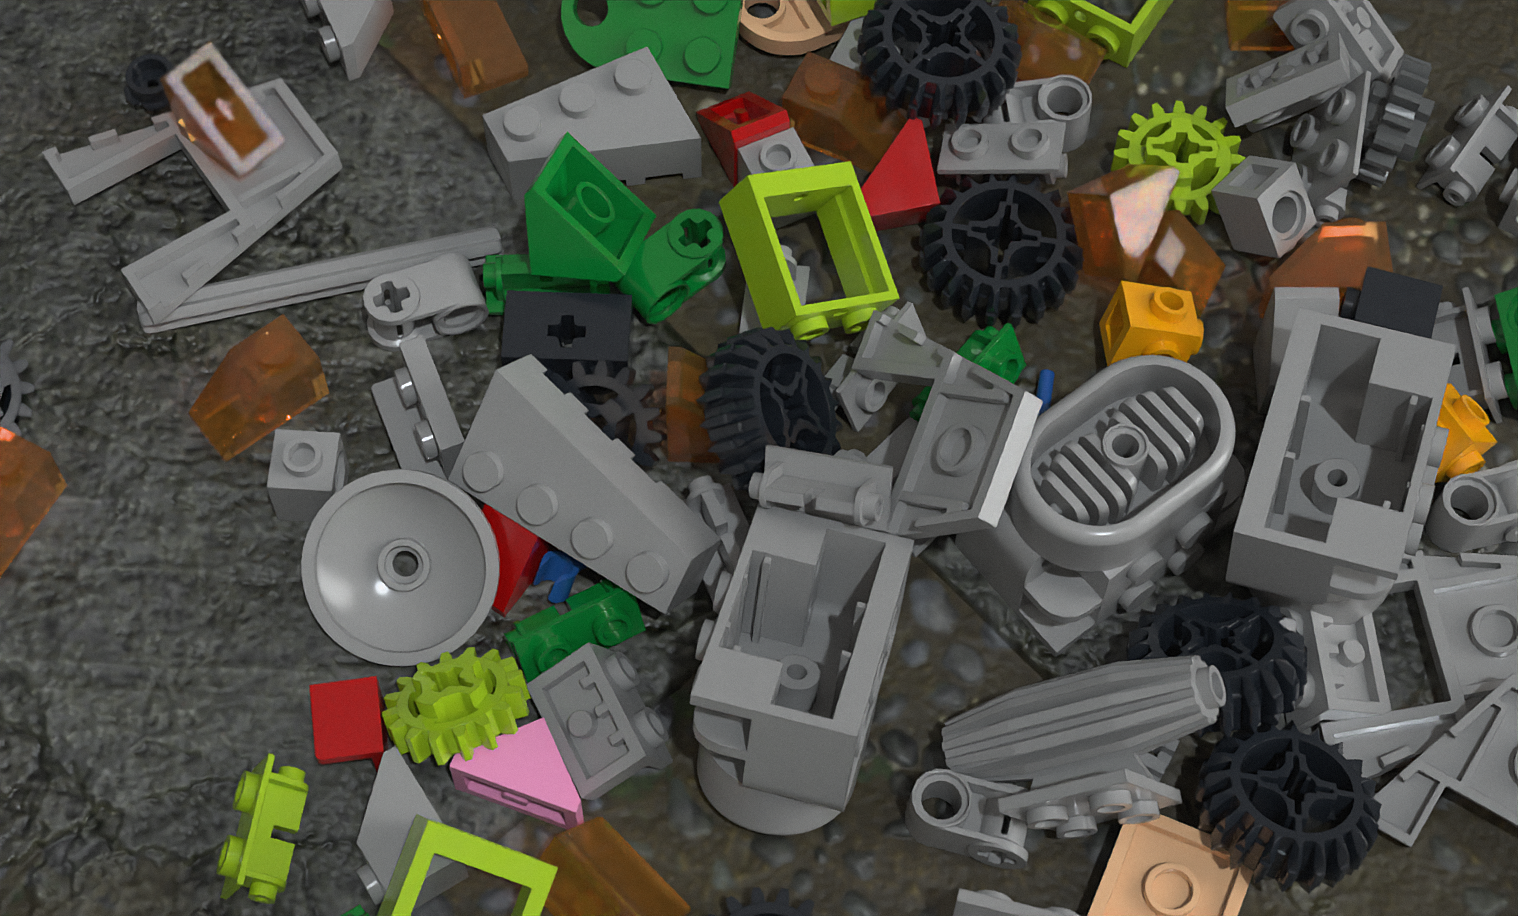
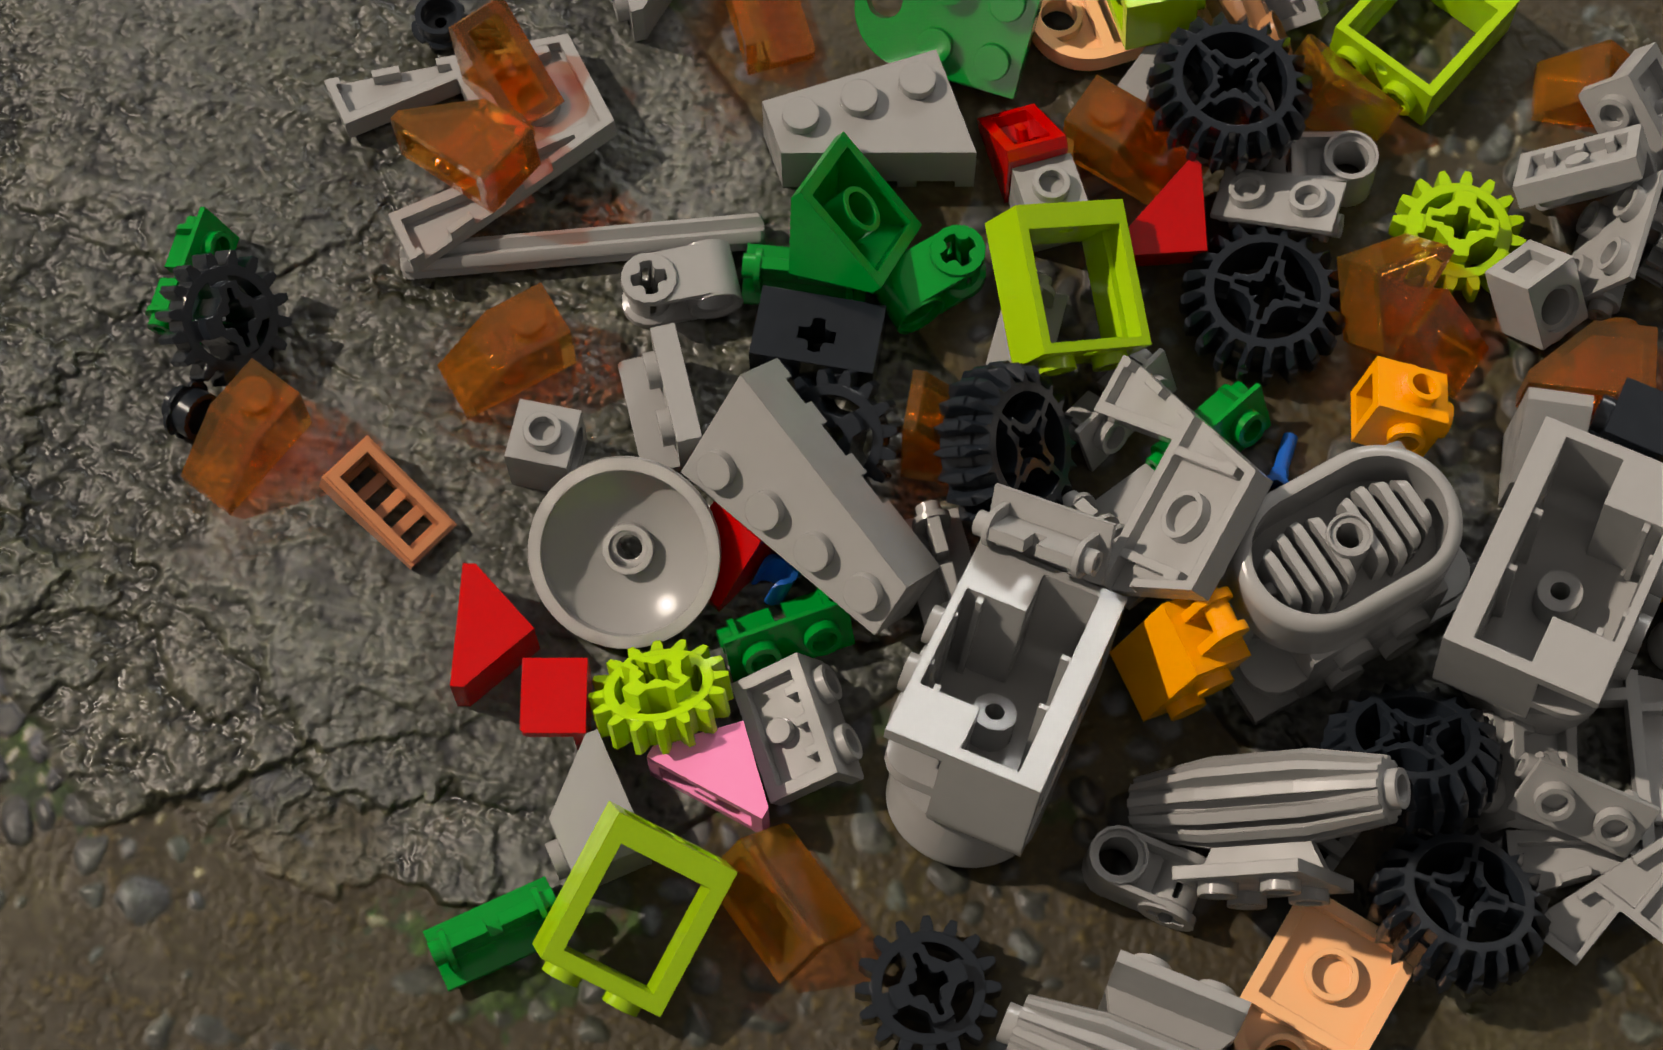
camera: 10 degrees right, 5 degrees up
lime hinge [216,754,309,904] -> none
none -> nougat slope [319,435,457,570]
none -> clear orange slope [390,98,541,214]
none -> red slope [450,563,540,707]
none -> light orange brick [1110,586,1251,722]
none -> light grey hinge [1507,751,1661,859]

